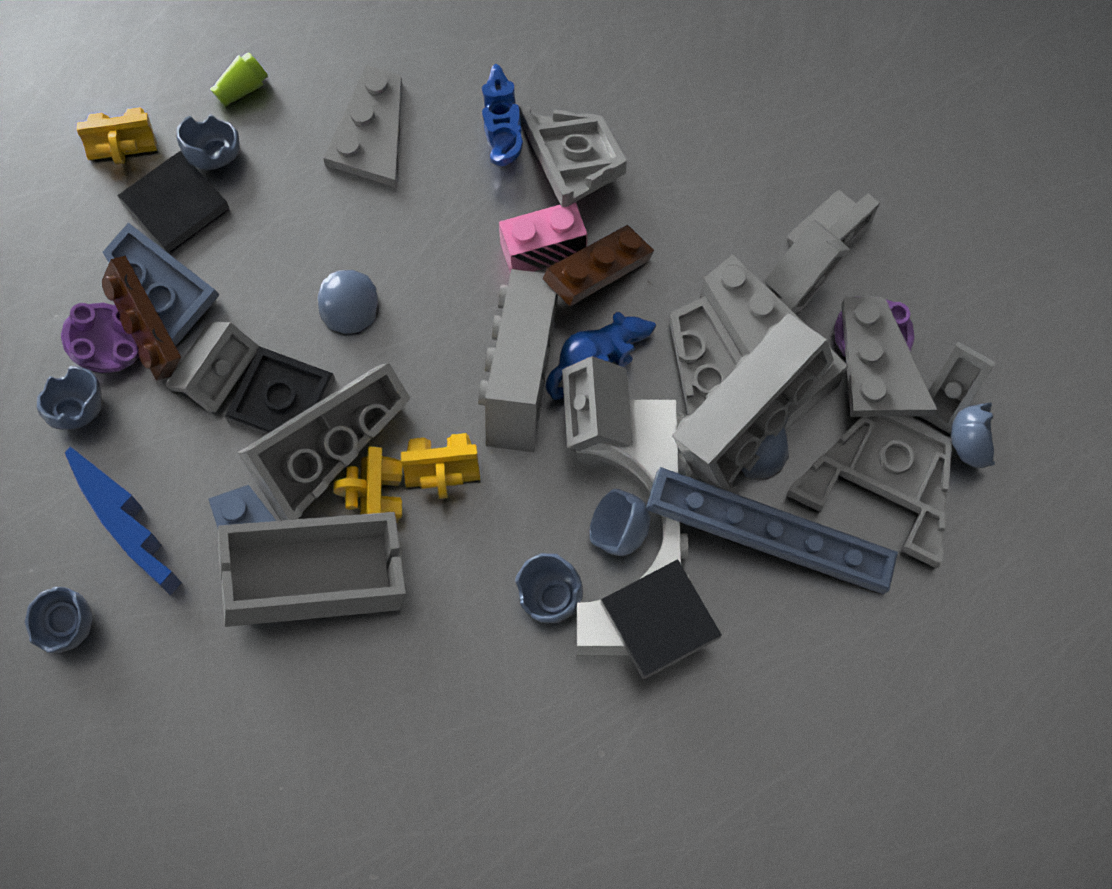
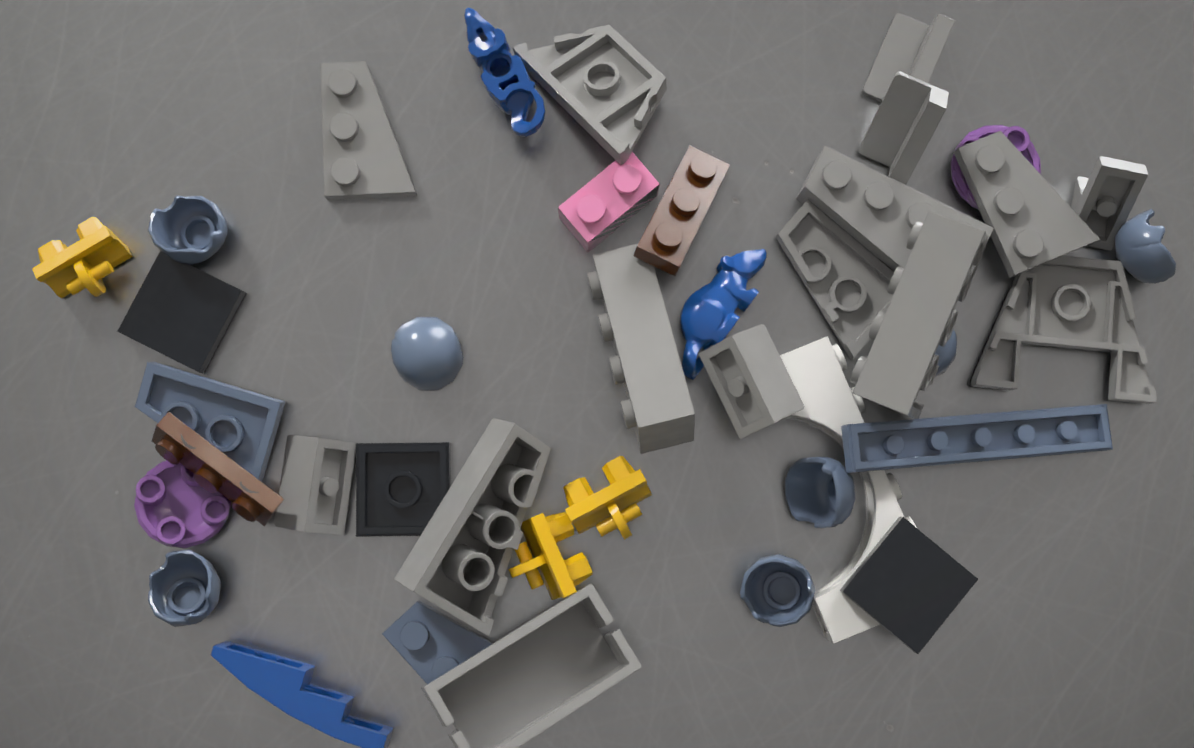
camera: 25 degrees left, 15 degrees up
lime cone [210,52,268,107] -> none

